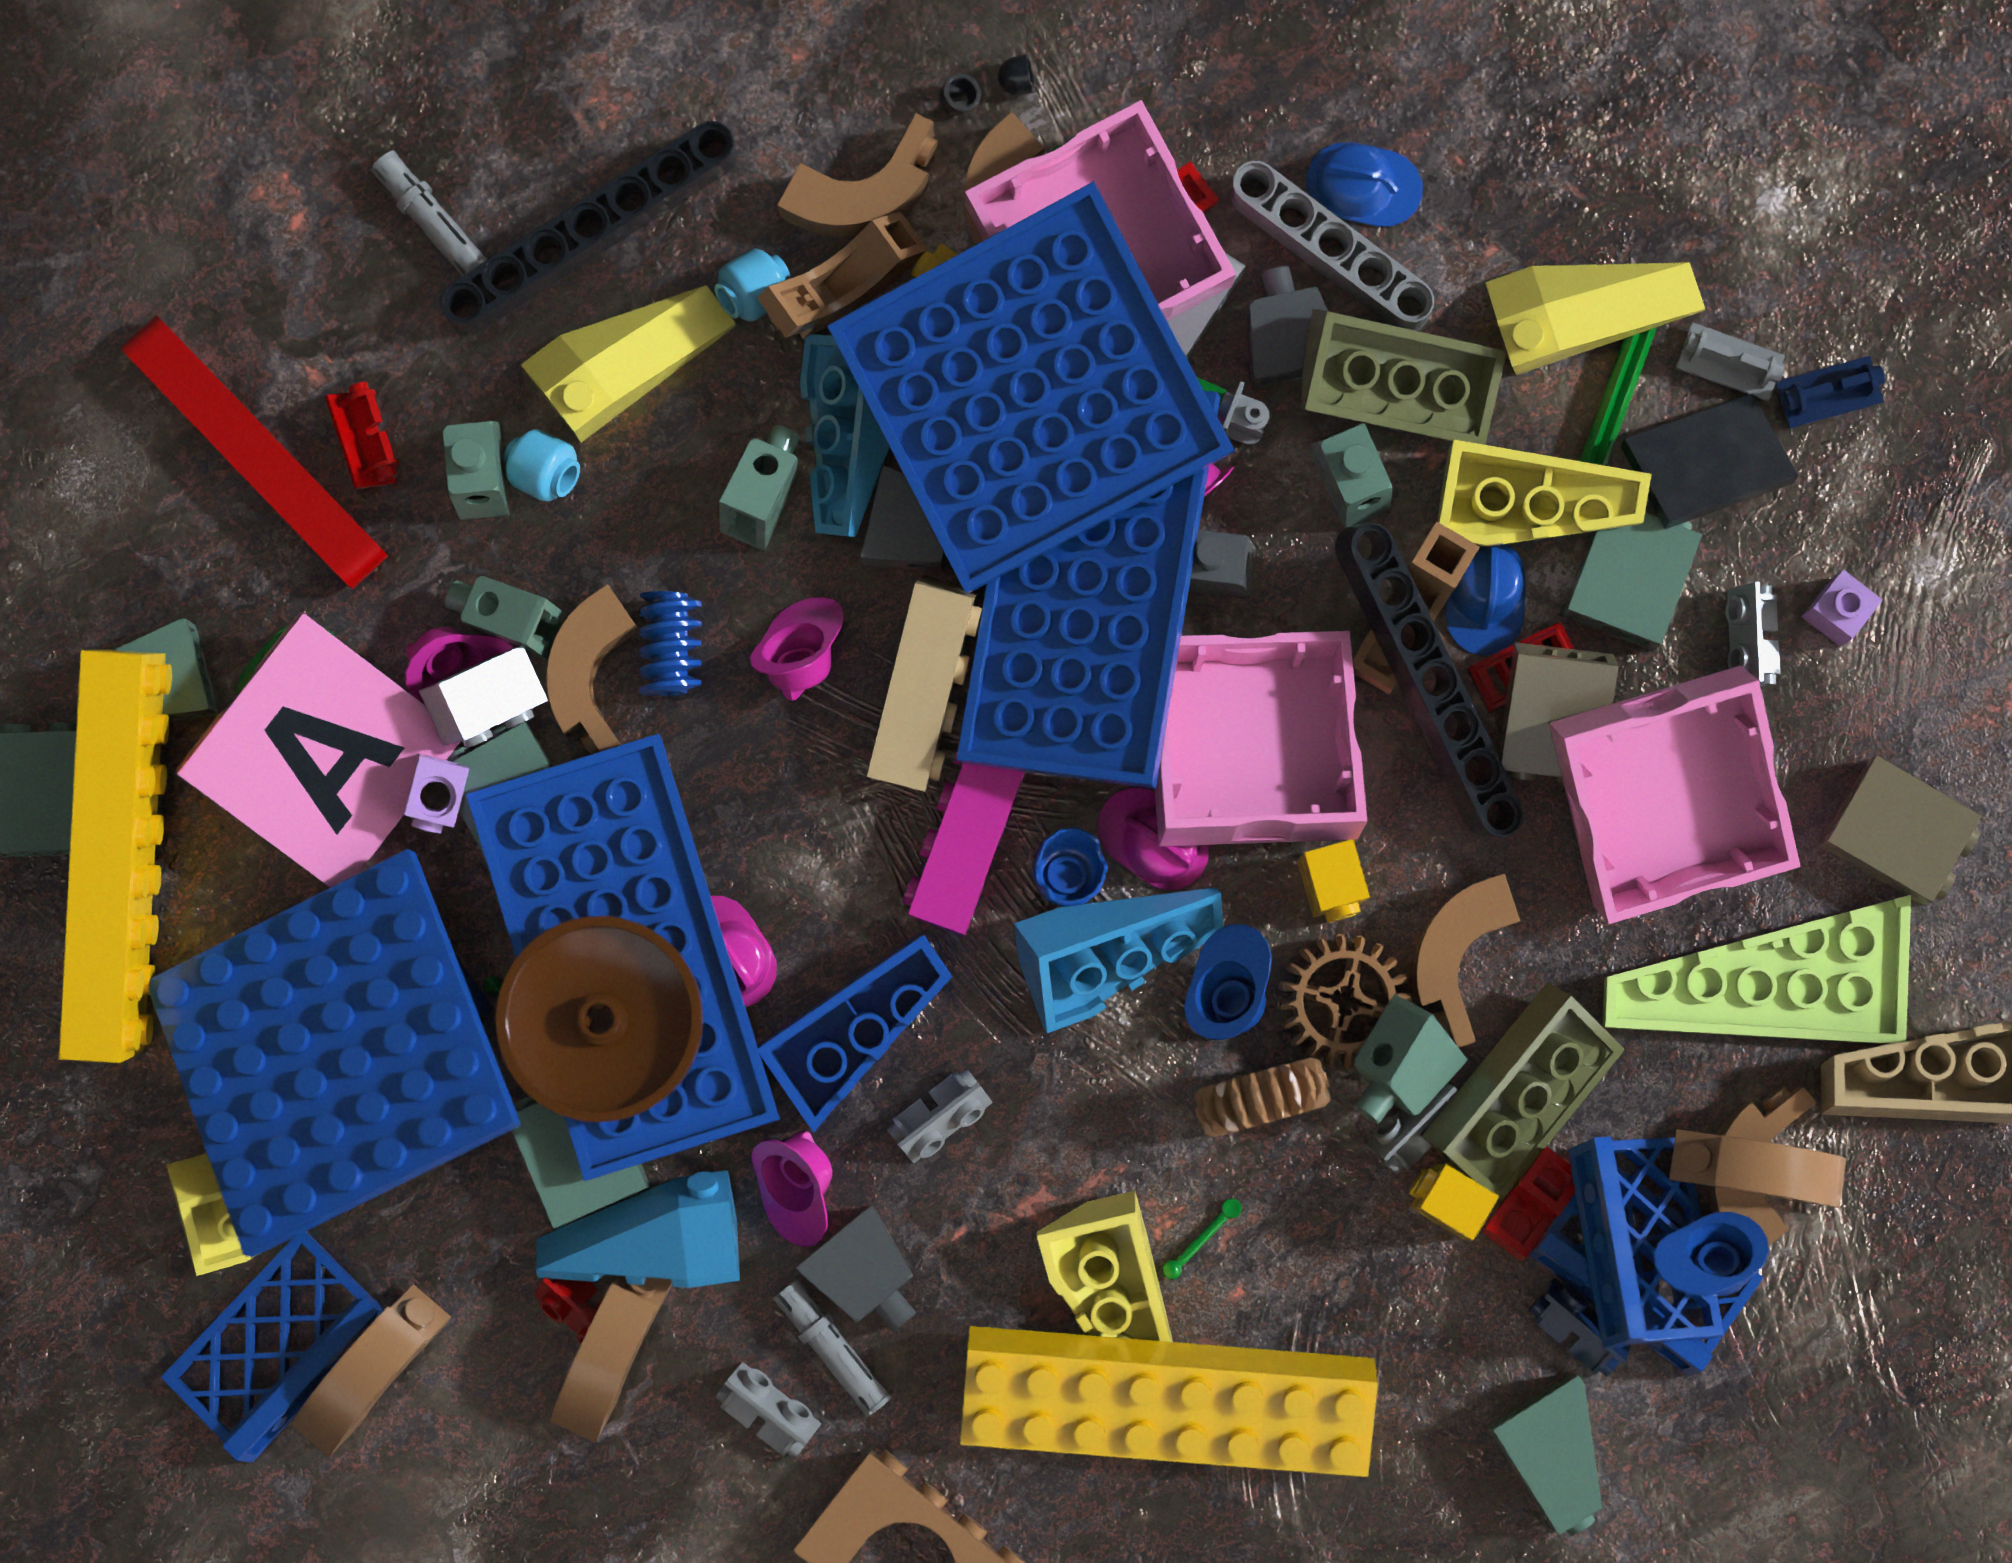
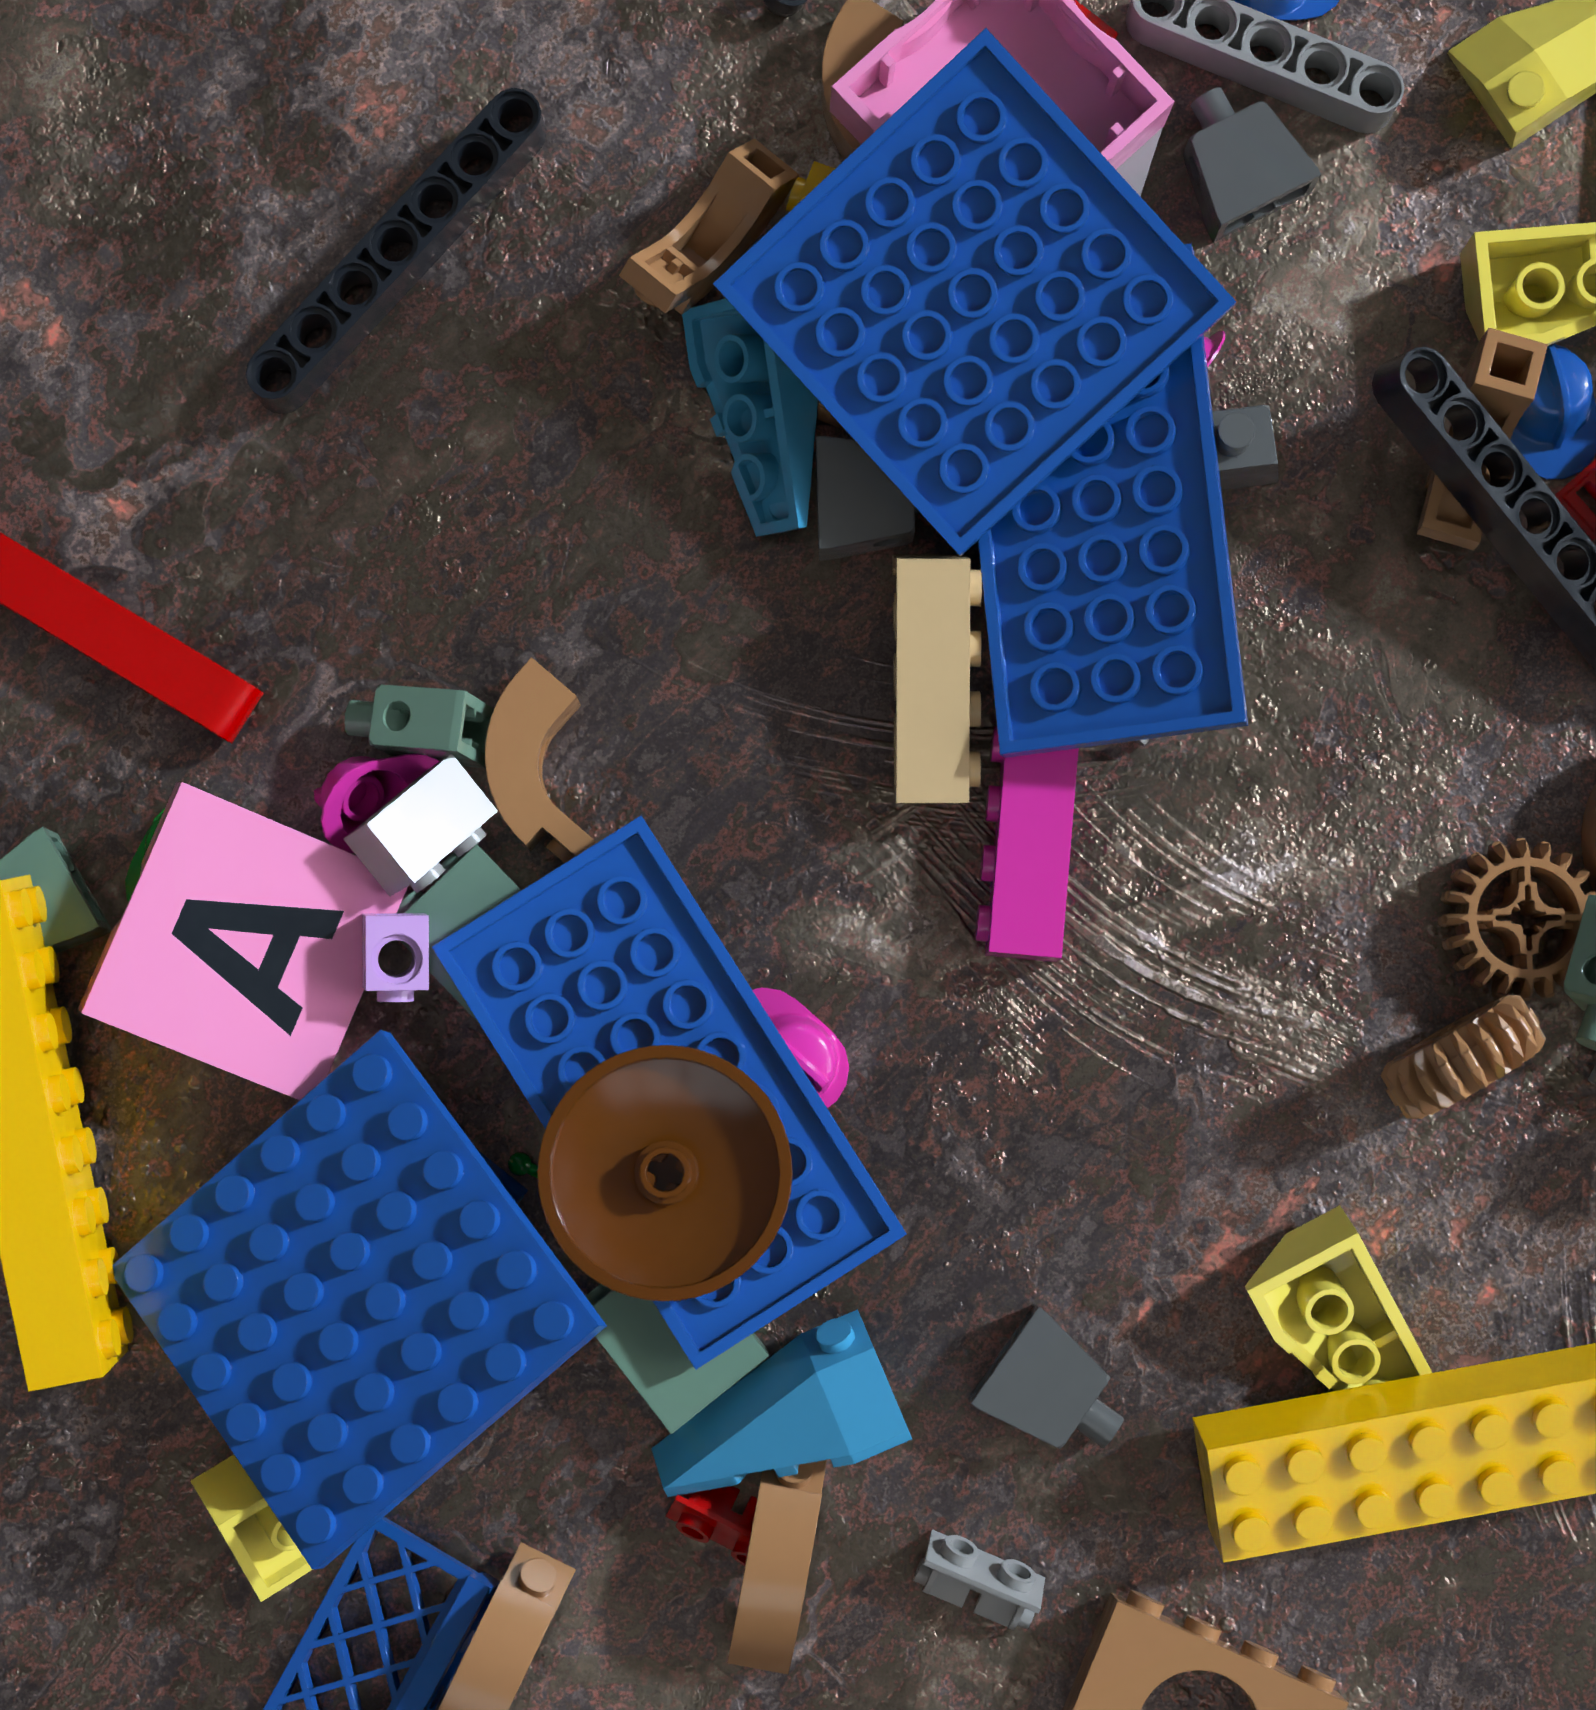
camera: 15 degrees left, 0 degrees up
red hinge [324,382,399,489] -> none
light grey pin [370,151,488,276] -> none
sand green torso [443,421,510,521] -> none
medium azure head [504,429,580,502] -> none
light yellow wedge [521,285,736,443] -> none
blue piece [639,591,702,697] -> none
medium azure head [715,248,790,322] -> none
sand green torso [719,425,800,551] -> none
dark pink piece [750,597,845,701] -> none
dark pink piece [751,1130,833,1247] -> none
blue wedge [757,932,952,1133] -> none
light grey pin [772,1278,892,1418] -> none
medium nougat arch [777,113,938,237] -> none
light grey hinge [887,1068,993,1164] -> none
dark azure wedge [1014,887,1224,1033] -> none
blue hair [1032,827,1108,907] -> none
dark pink piece [1098,788,1209,890] -> none
bright pink tile [1155,631,1367,847] -> none
green hinge [1162,1199,1242,1280] -> none
blue piece [1184,924,1272,1040] -> none
light grey hinge [1217,381,1269,445] -> none
yellow brick [1297,839,1370,923] -> none
olive slope [1301,309,1507,445] -> none
sand green torso [1308,423,1393,529] -> none

